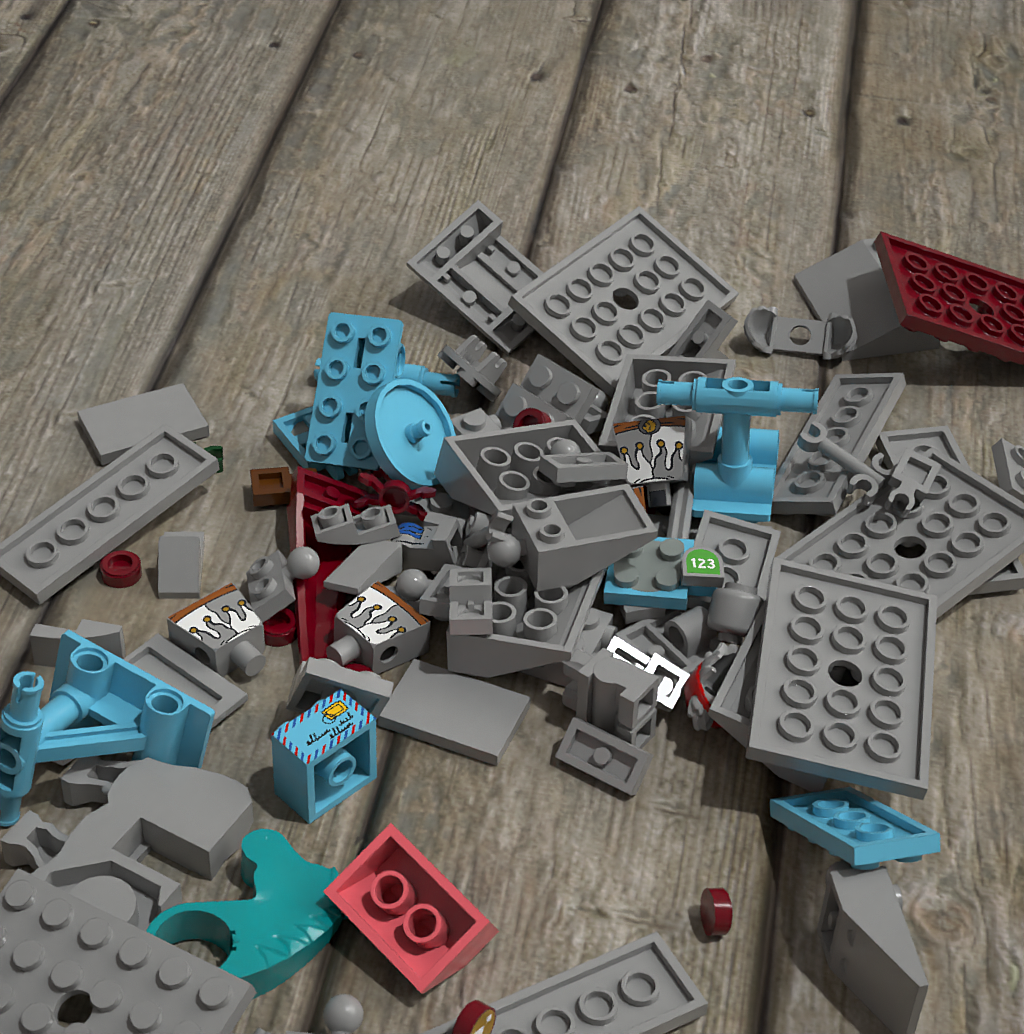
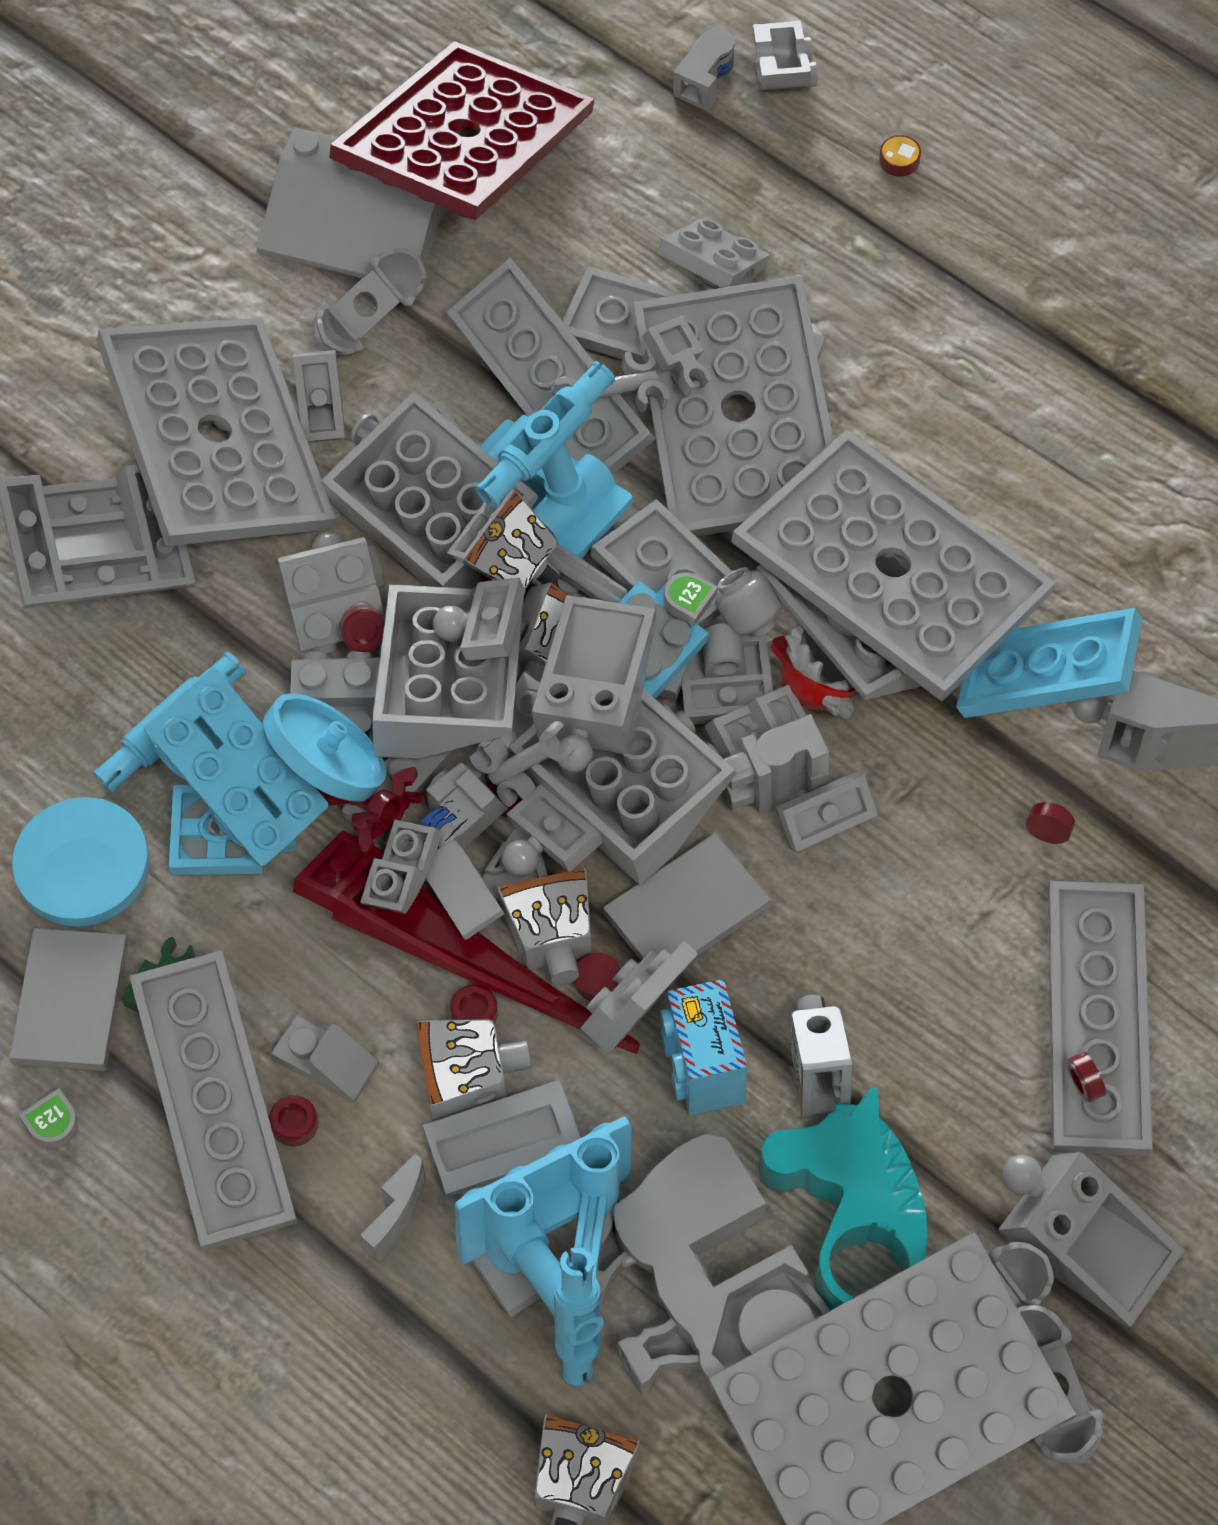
camera: 55 degrees left, 20 degrees up
light grey plate [246,547,320,623] -> none
reddish brown plate [250,467,317,507] -> none
coral slope [323,823,499,994] -> none
light grey plate [437,334,507,402] -> none
light grey slope [449,567,493,635] -> none
none -> medium azure piece [12,797,150,927]
none -> tile [18,1088,78,1148]
none -> light grey torso [791,995,852,1119]

